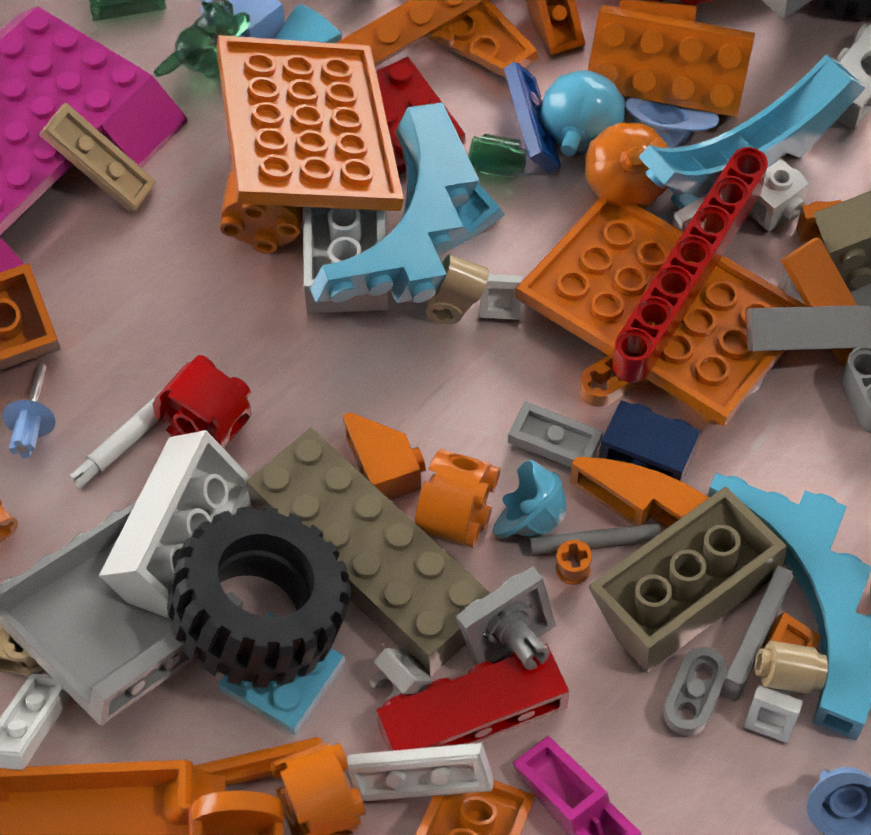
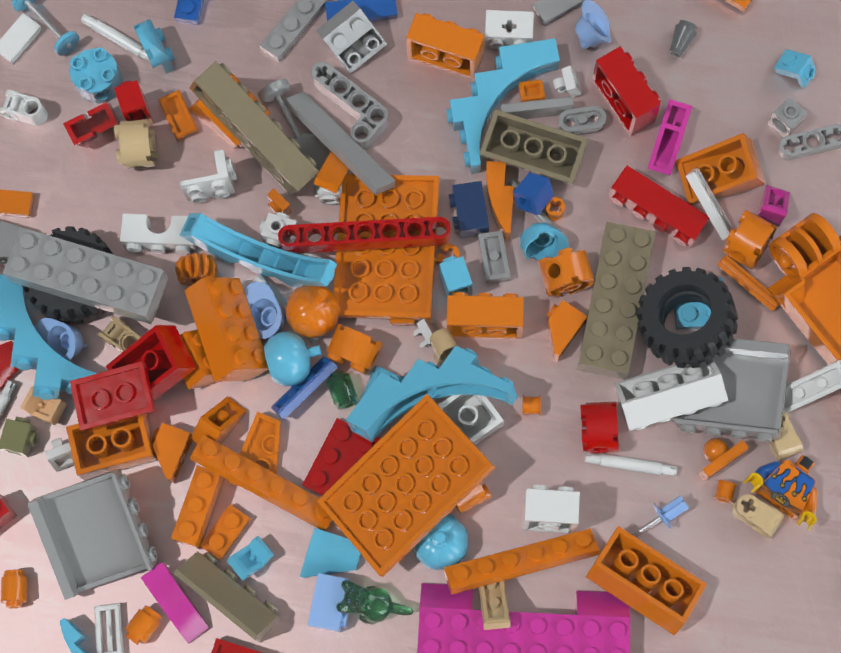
camera: 120 degrees left, 15 degrees up
white tile [370,648,433,701] -> none
light grey plate [456,566,556,670] -> none
tan brick [755,640,828,694] -> none
none -> orange gear [175,253,218,287]
none -> orange brick [326,324,383,375]
none -> medium azure piece [413,514,469,571]
none -> medium azure brick [439,256,473,298]
none -> orange plate [443,528,600,595]
none -> orange brick [447,292,524,339]
none -> blue brick [513,172,554,216]
none -> orange axle [522,395,541,416]
none -> white brick [522,485,580,534]
none -> red brick [592,46,661,136]
none -> orange tile [699,438,748,480]

